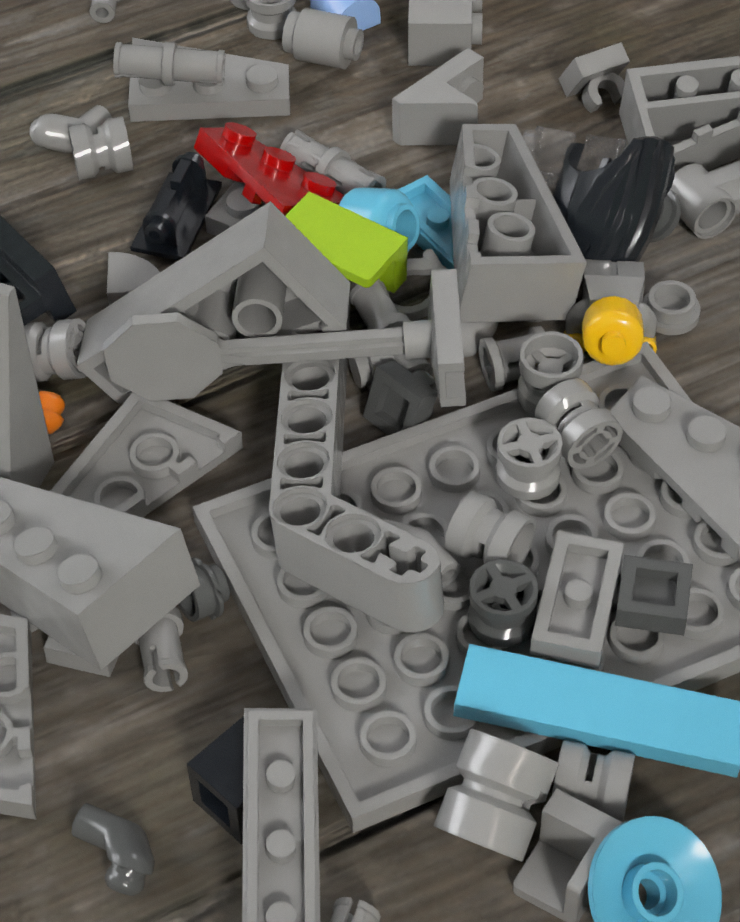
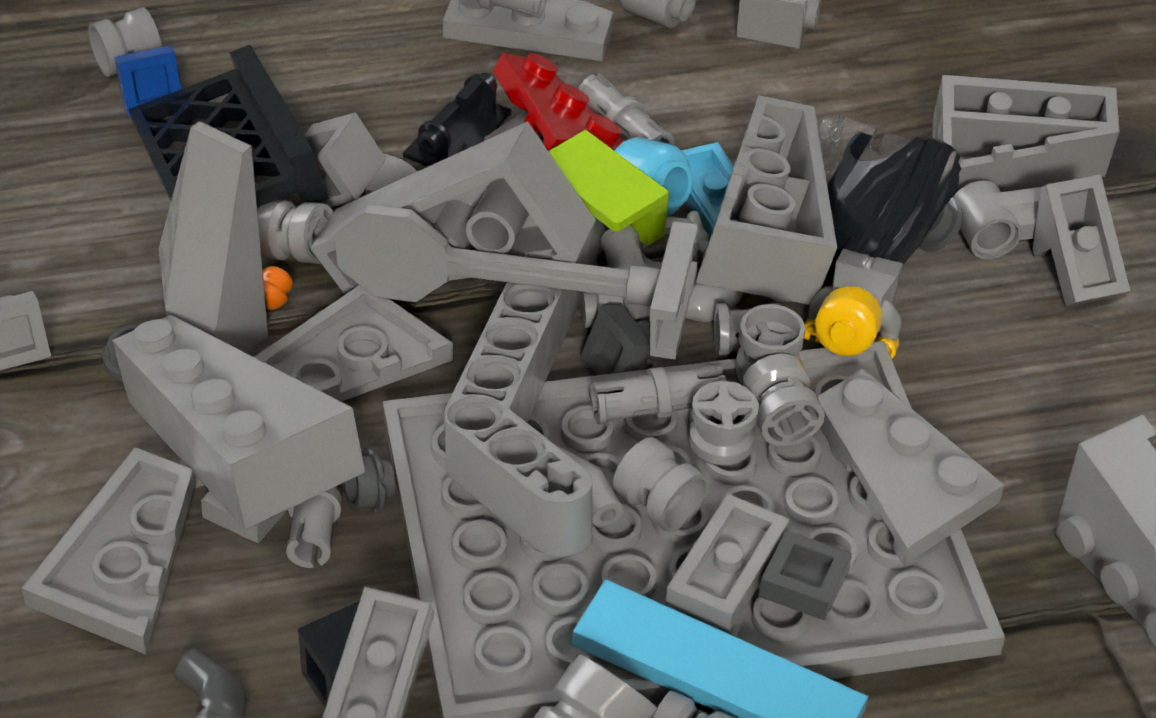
camera: 10 degrees right, 5 degrees down
light grey arm [29,105,112,154] -> none
light grey wheel [68,116,133,180] -> none
light grey slope [392,48,484,146] -> none
dark grey wheel [468,559,539,647] -> none
light grey tile [558,42,630,113] -> none
light grey plate [643,280,701,335] -> none
none -> light grey panel [304,112,386,208]
none -> light grey pin [590,363,726,424]

